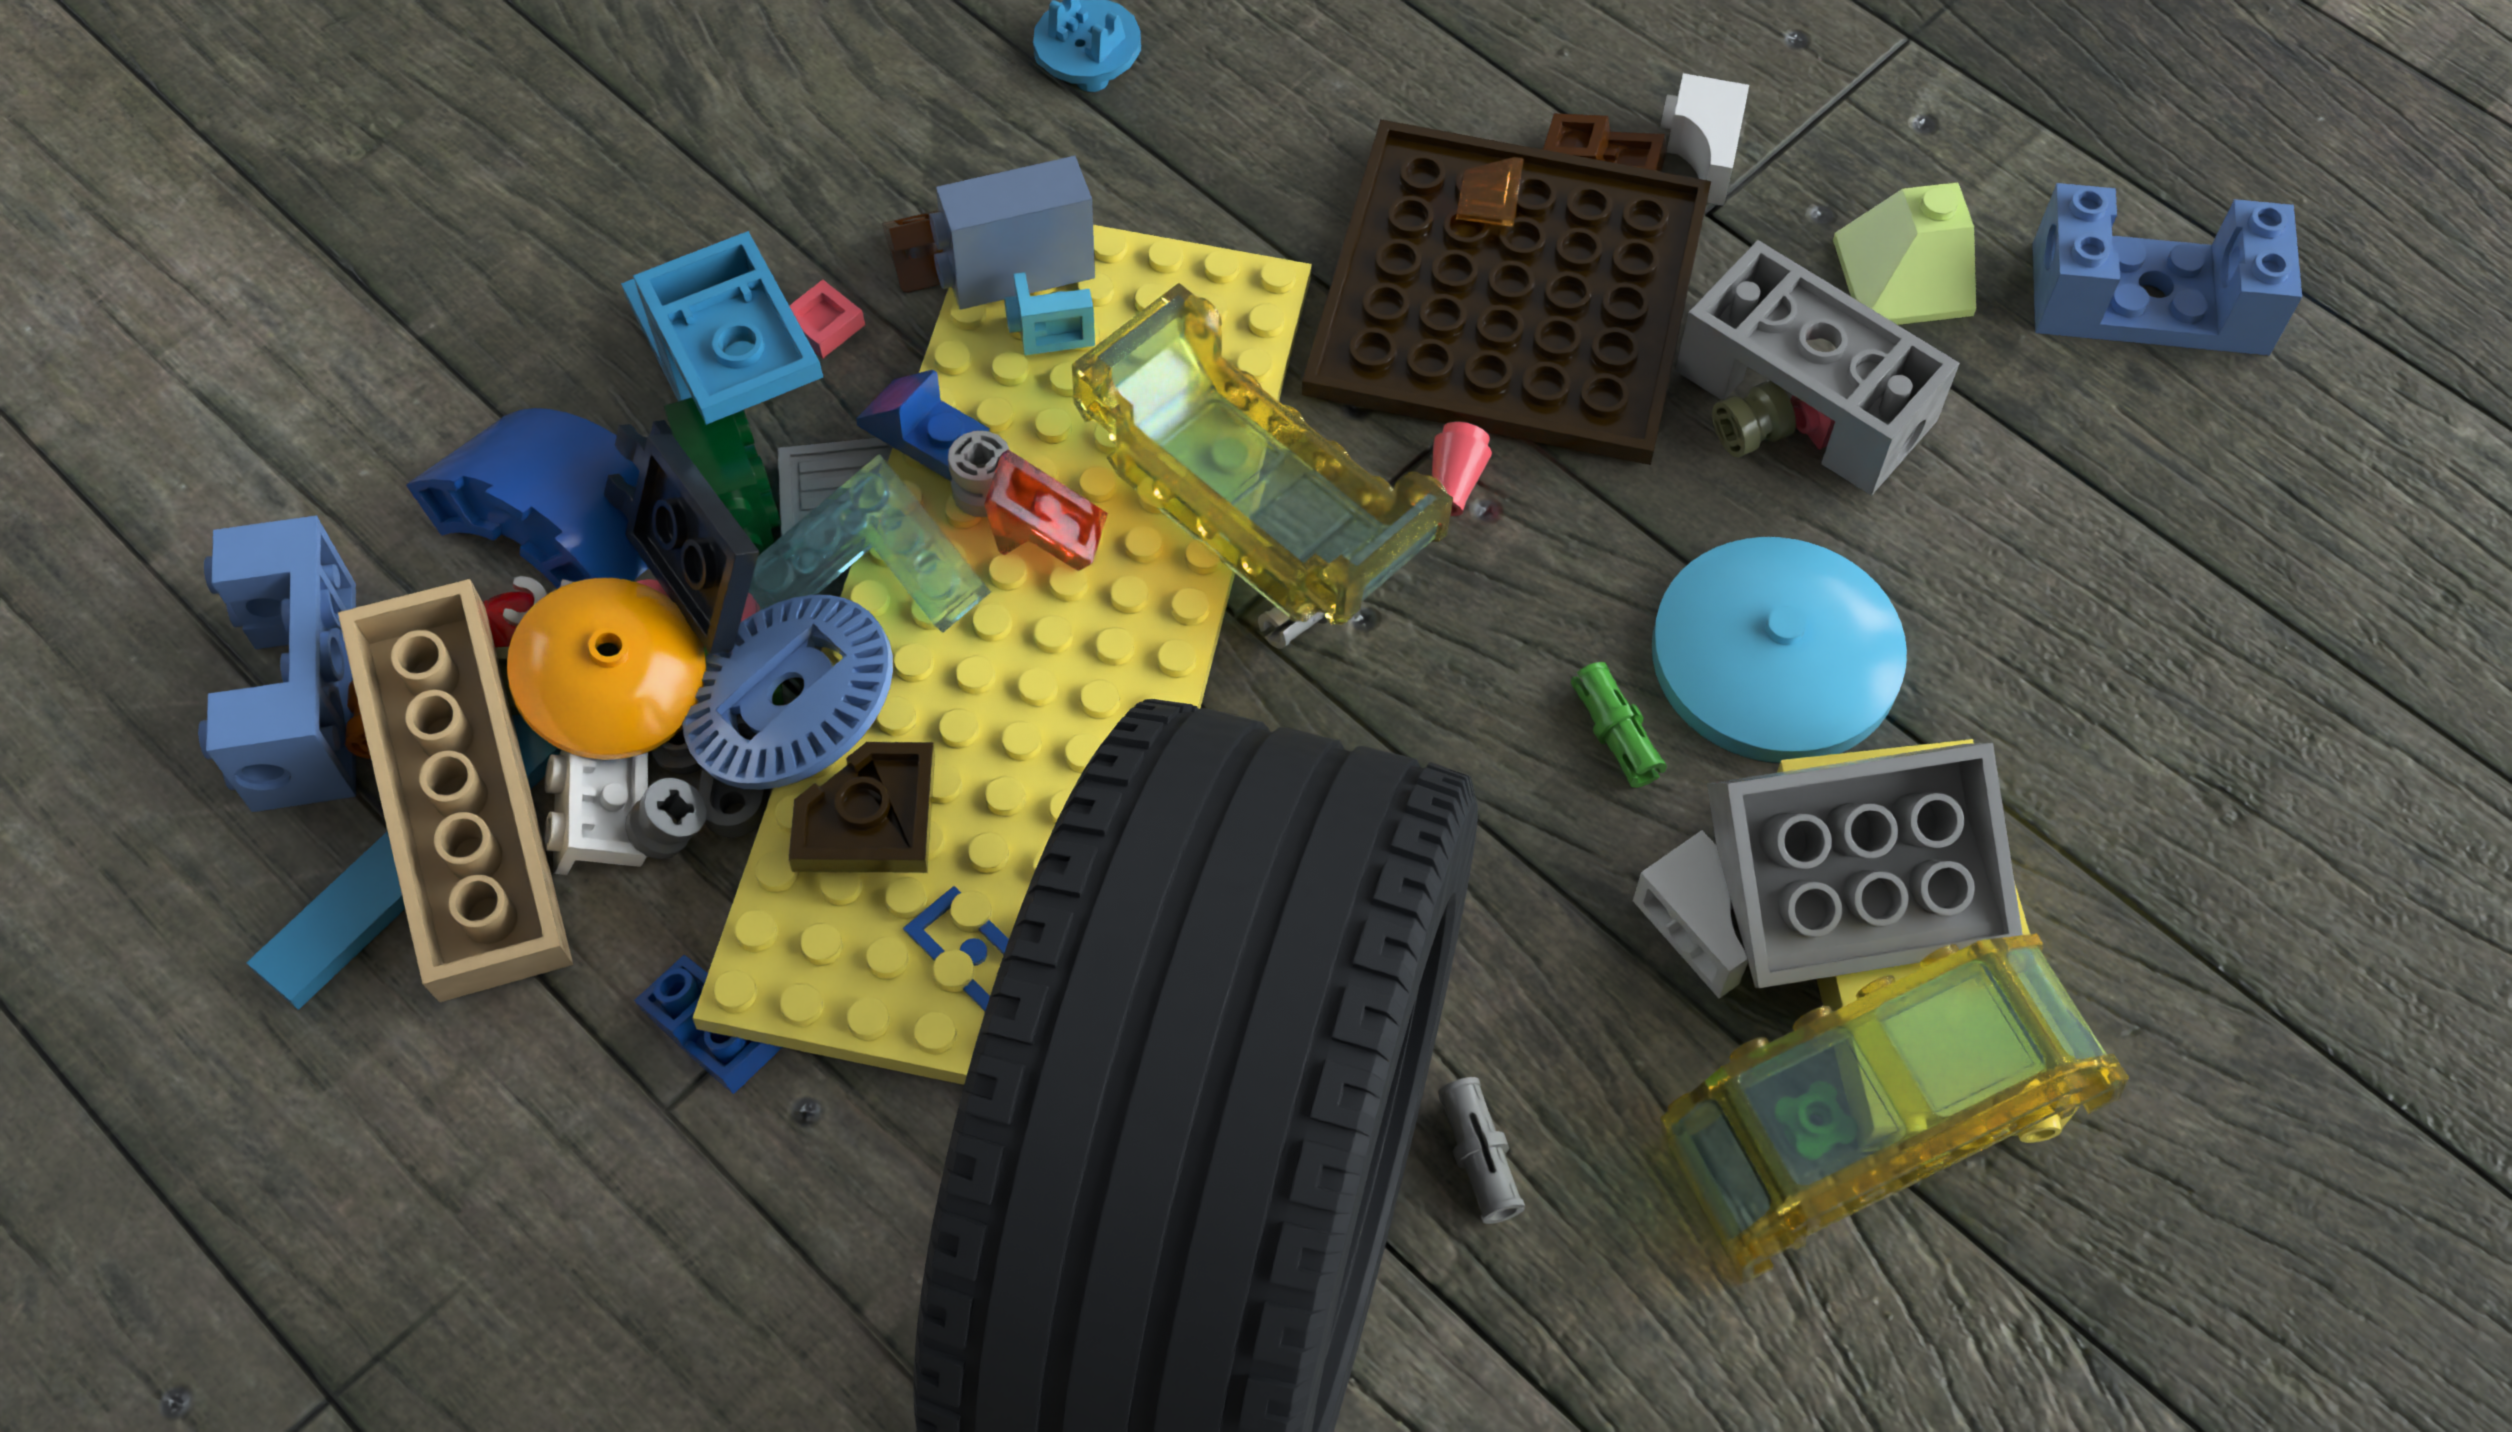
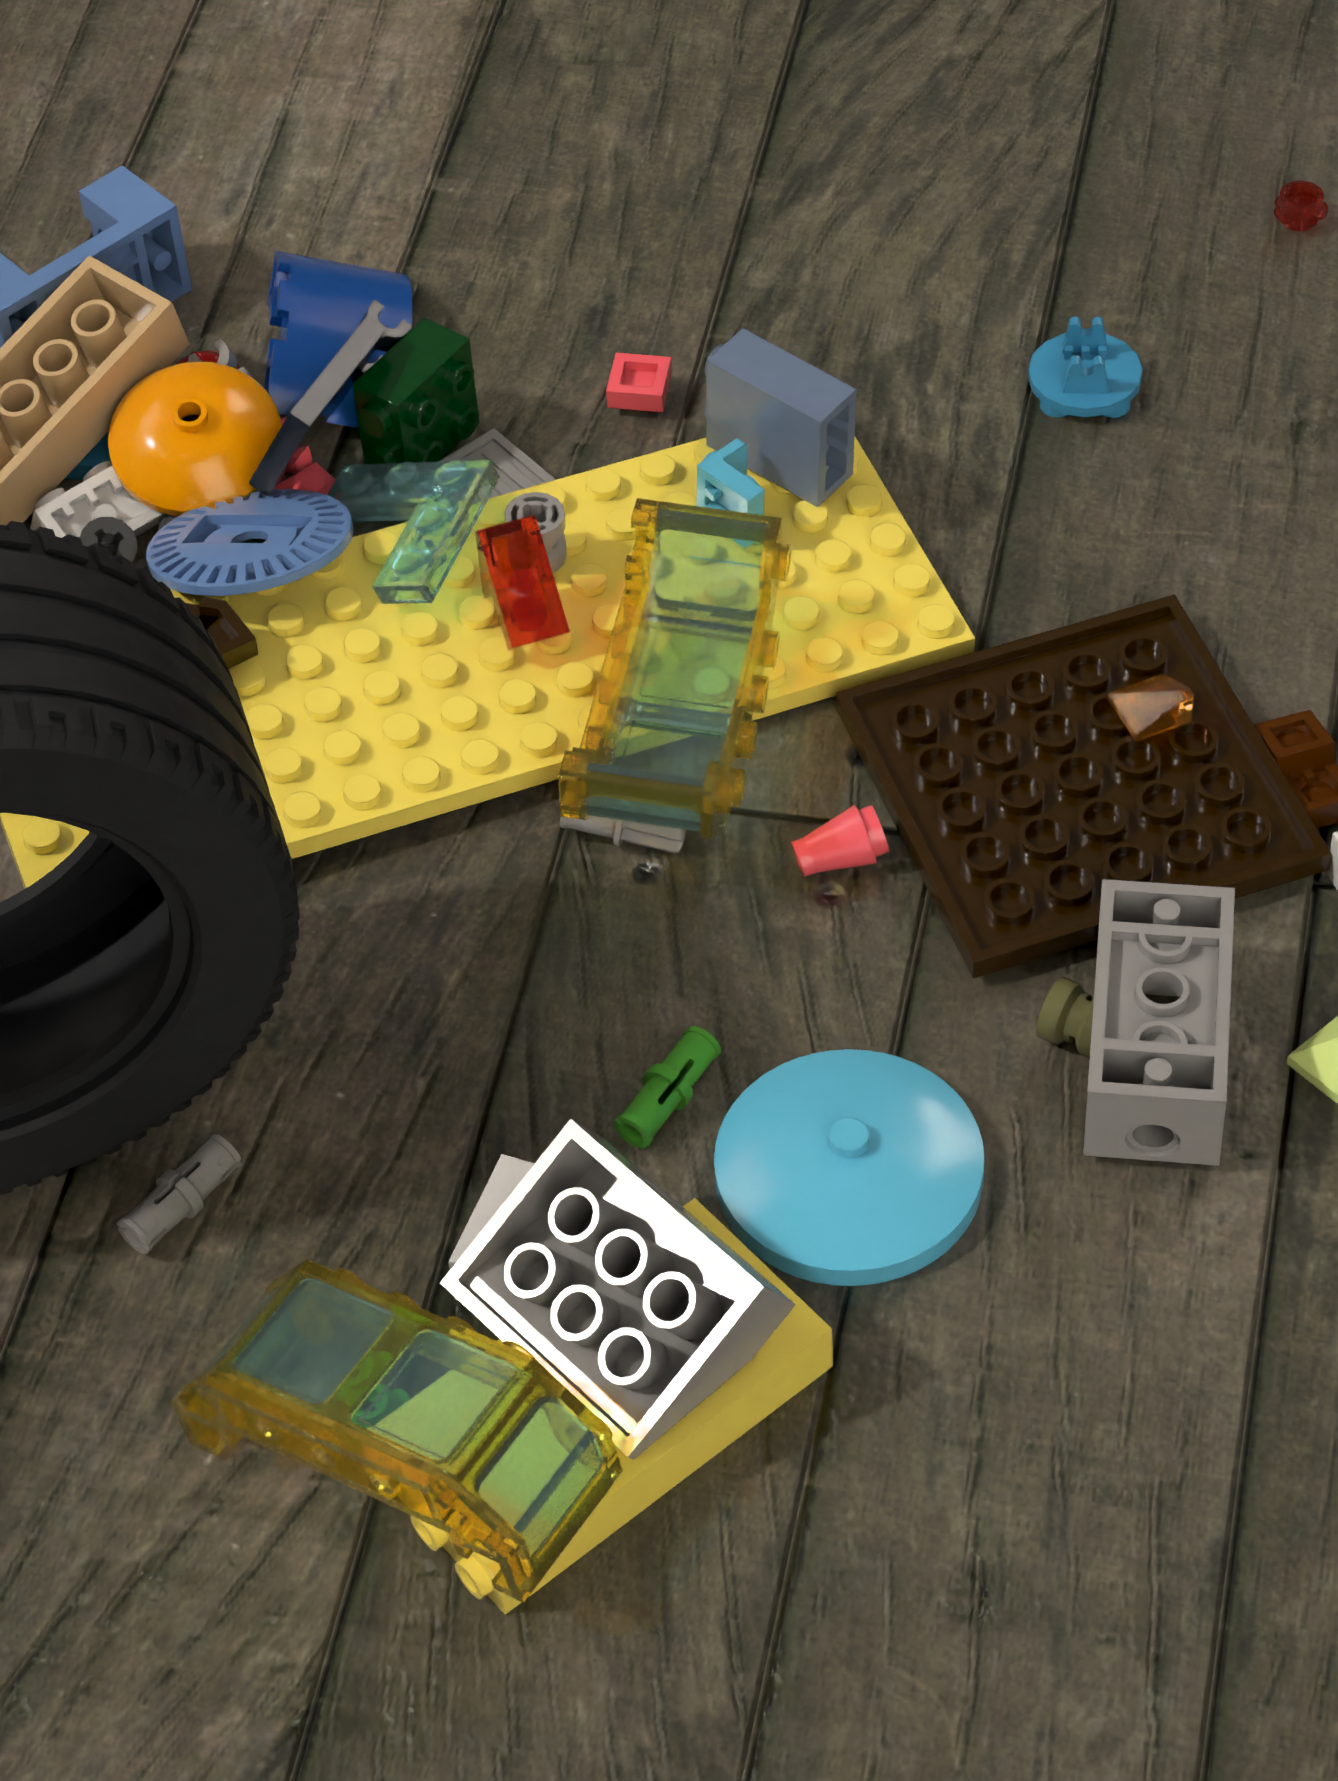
camera: 60 degrees right, 10 degrees down
dark azure bracket [621,231,823,425] -> none
blue slope [856,370,990,482] -> none

